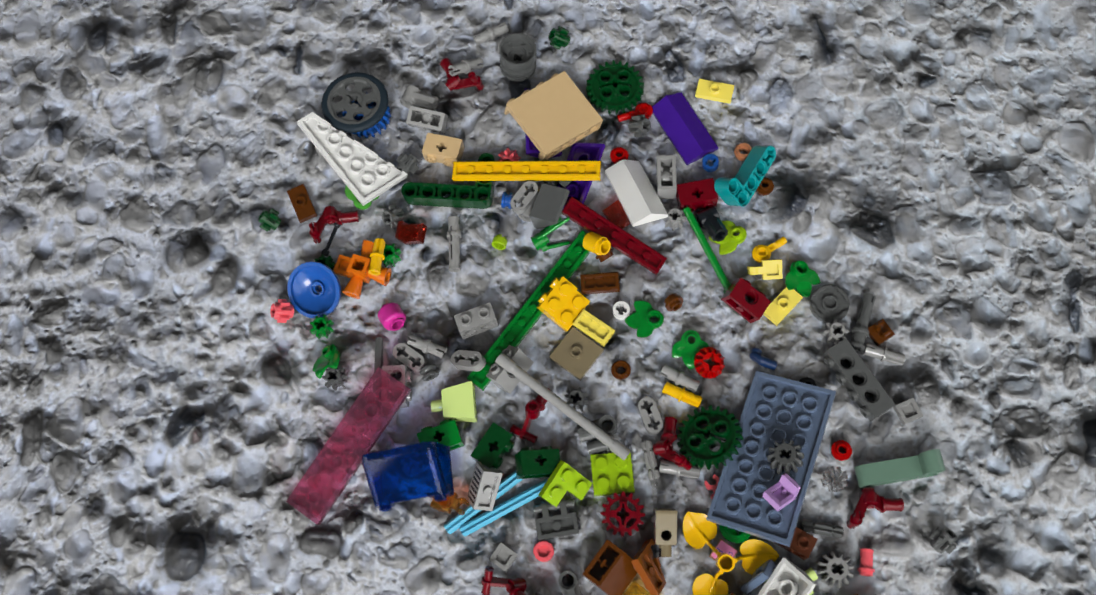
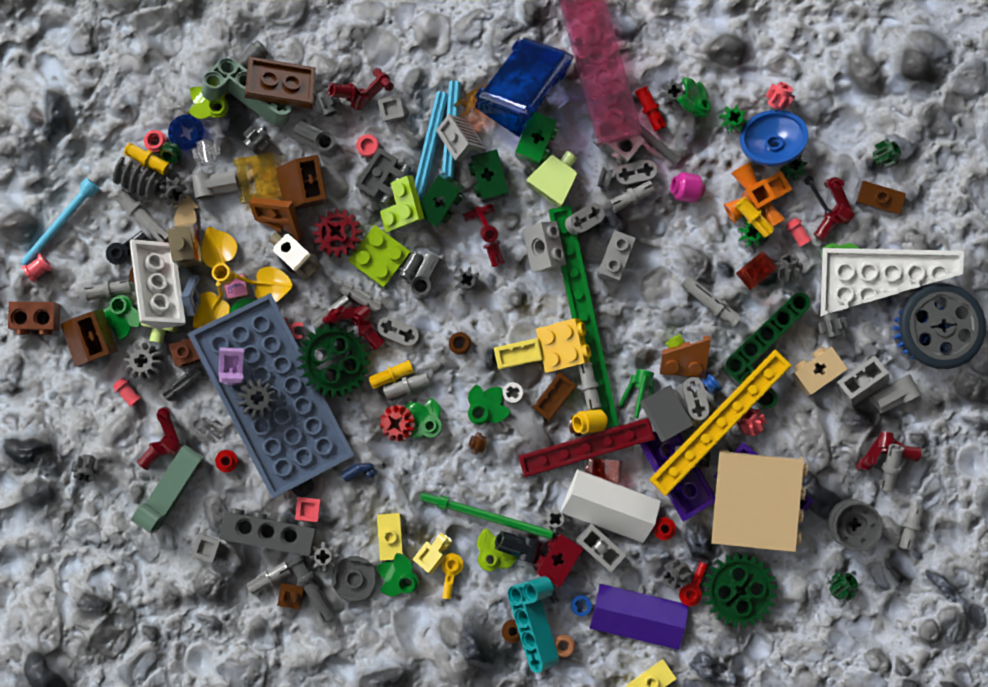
camera: 120 degrees right, 15 degrees up
light grey piece [495,353,631,460] -> none
dark tan plate [549,327,604,381] -> none
dark red brick [721,278,771,323] -> none
none -> coral plate [295,497,321,522]
none -> light grey pin [578,363,602,410]
none -> red pin [635,85,667,132]
none -> dark orange wing [659,336,711,378]
none -> coral pin [785,217,812,247]

